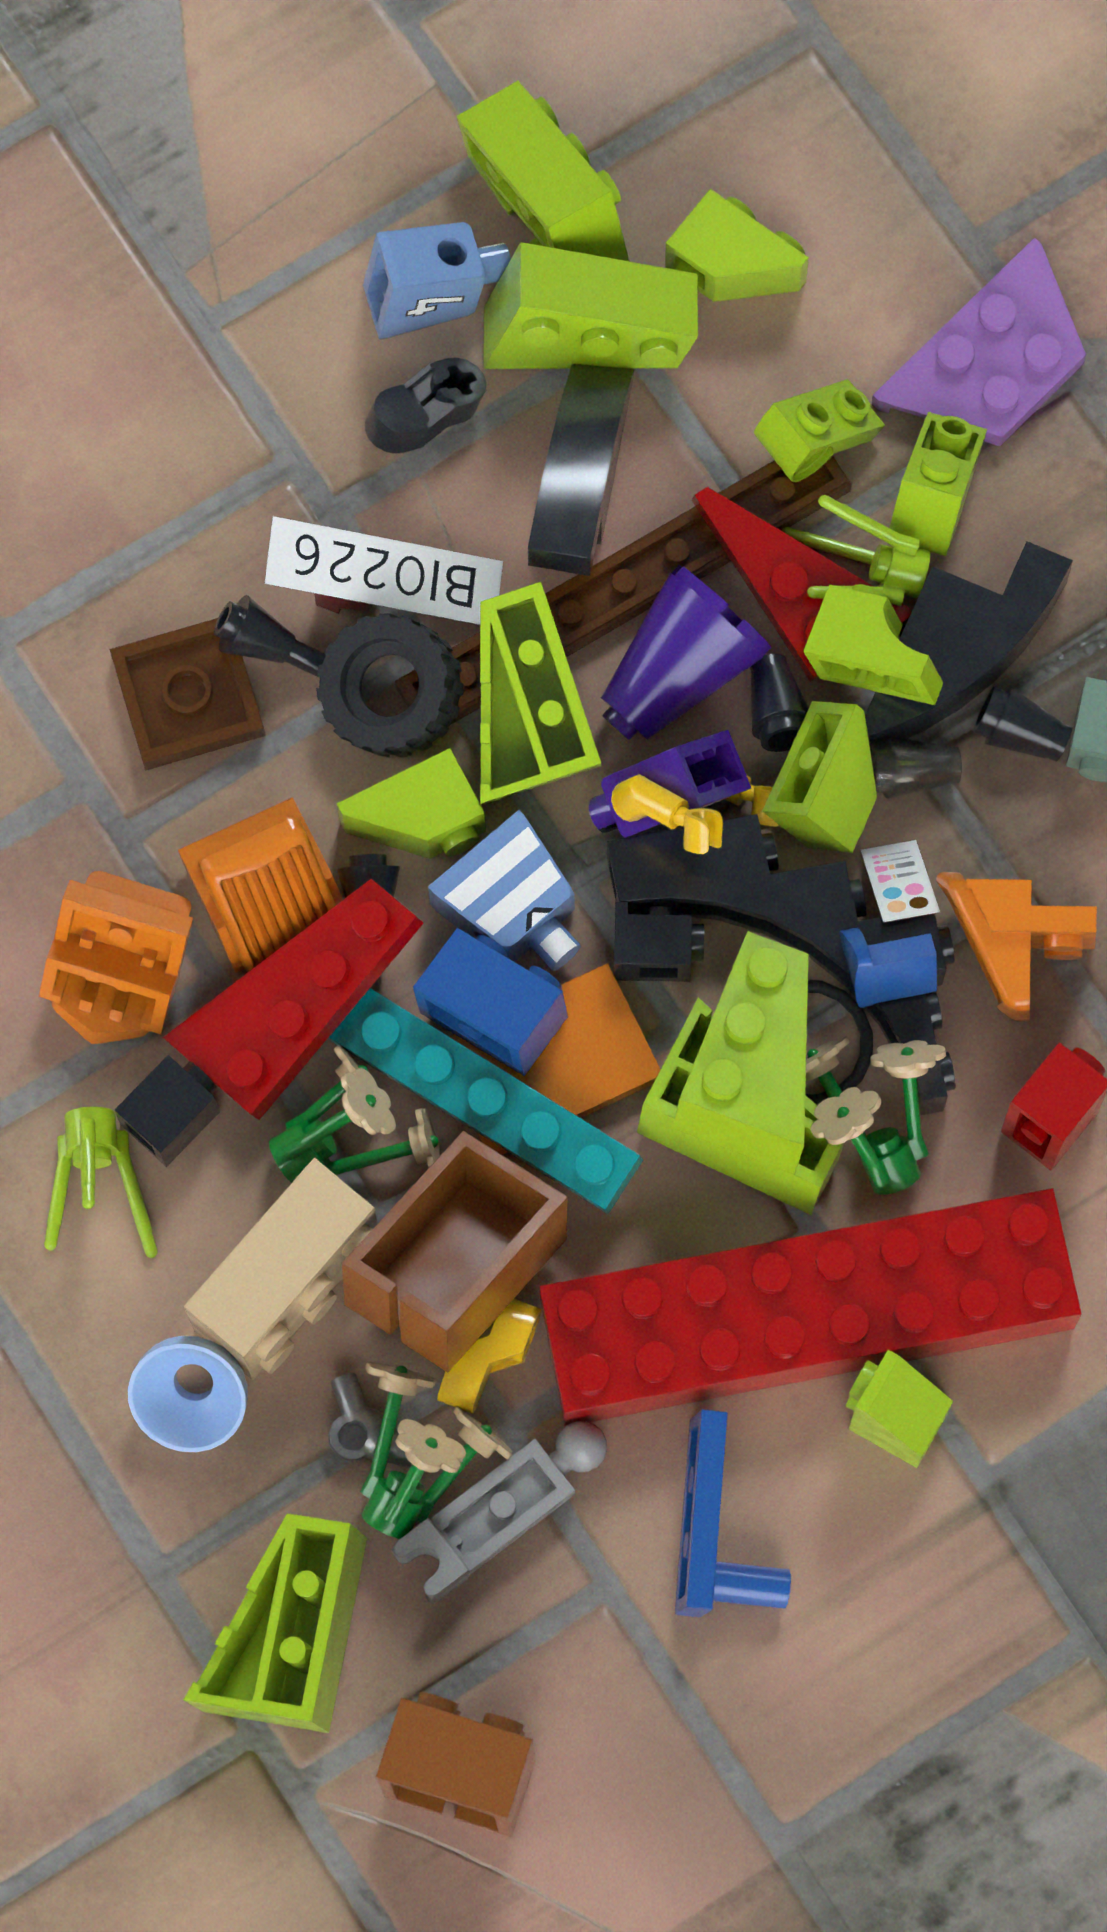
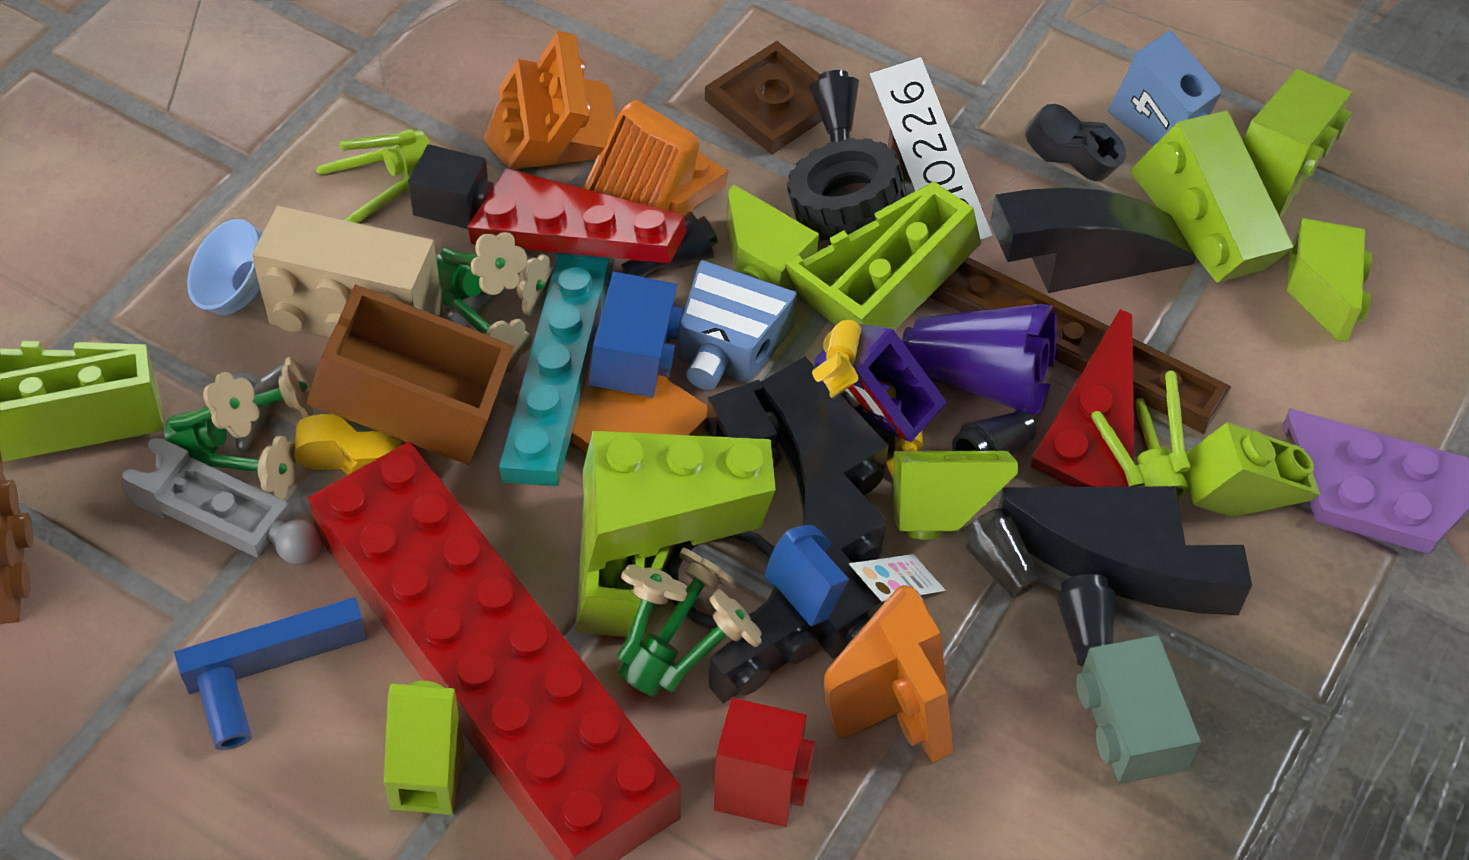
camera: 60 degrees right, 20 degrees down
lime plate [754,379,885,482] -> none
lime arch [803,584,943,705] -> none

